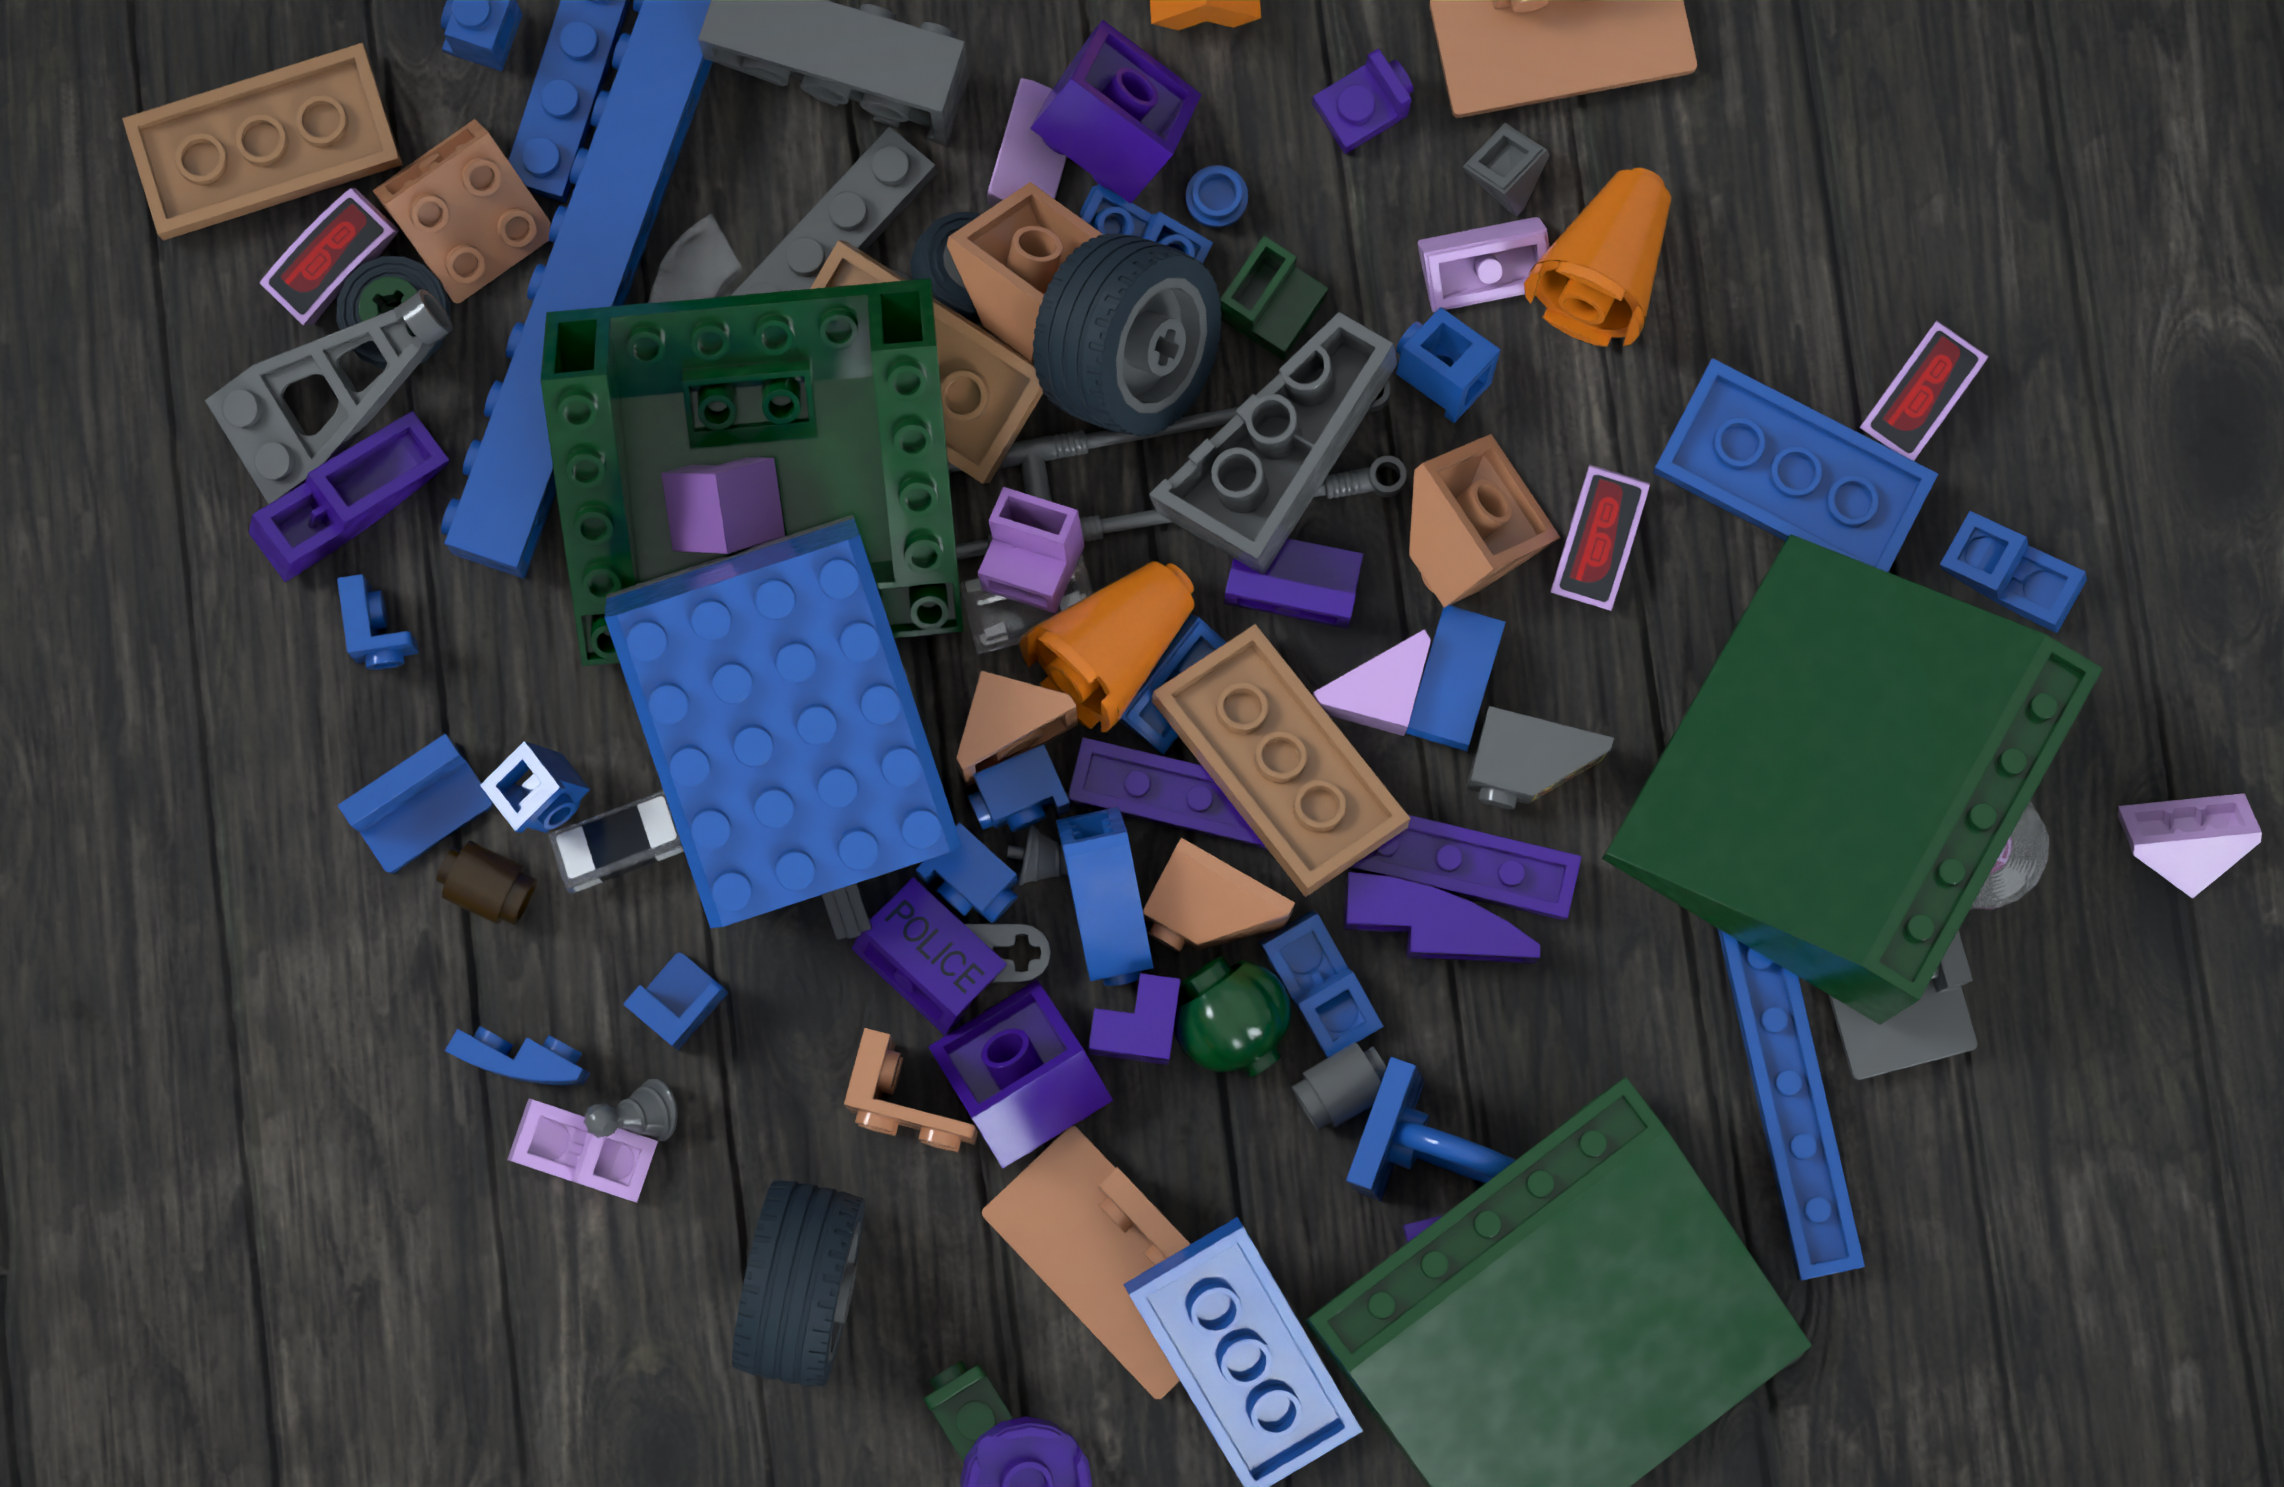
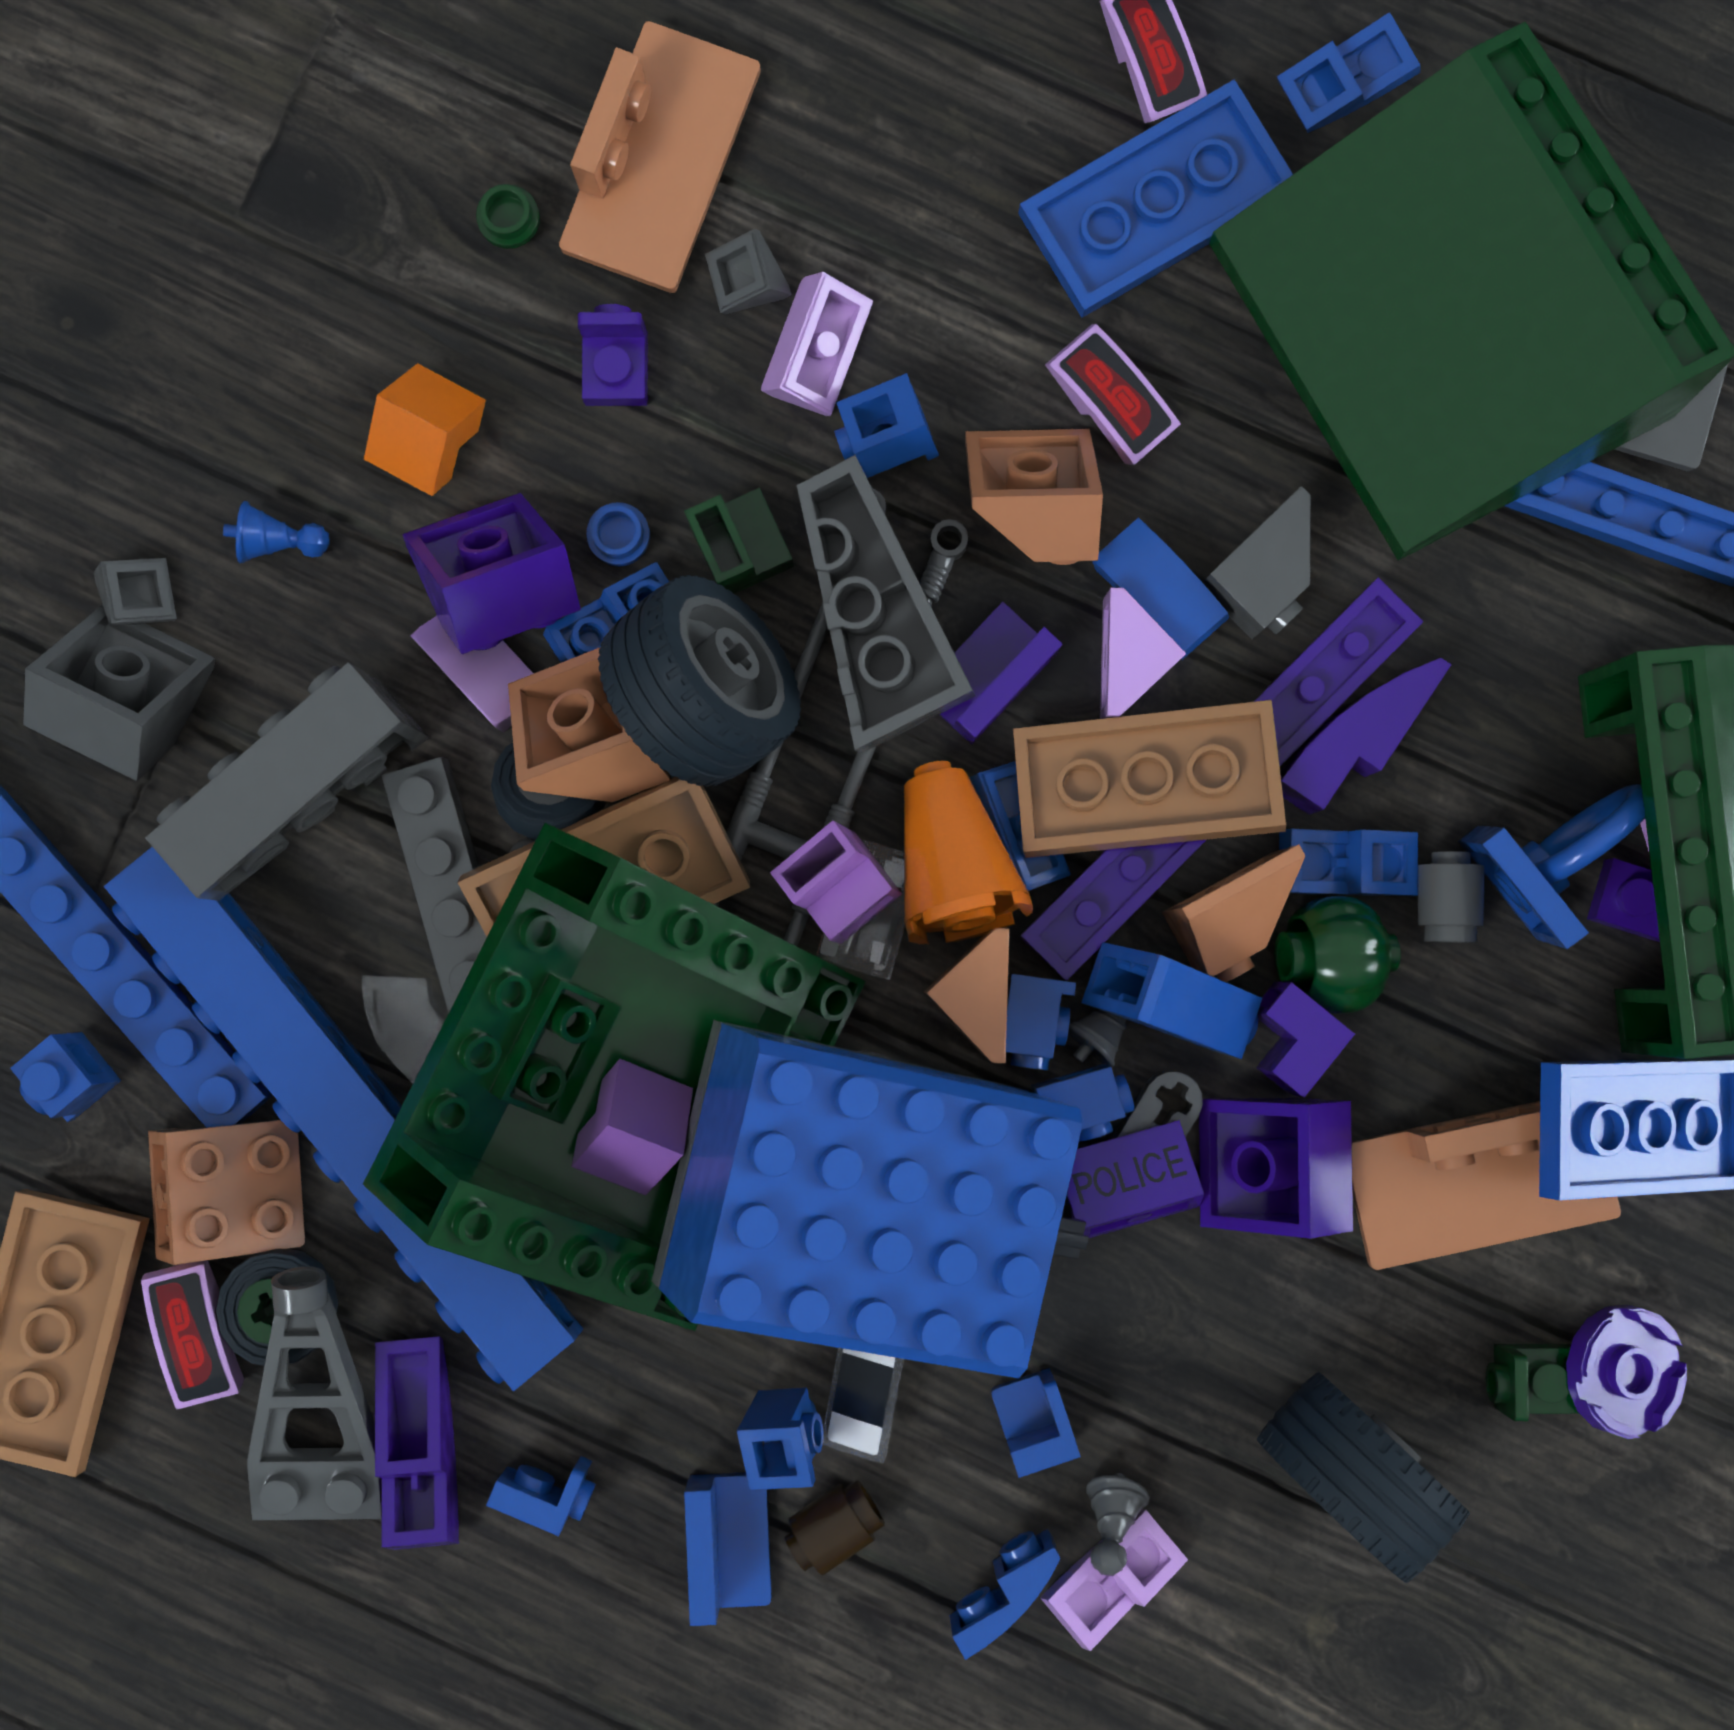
camera: 60 degrees left, 5 degrees up
nougat bracket [844,1028,978,1152] -> none
orange cone [1524,168,1671,347] -> none
lavender slope [2118,793,2262,899] -> none

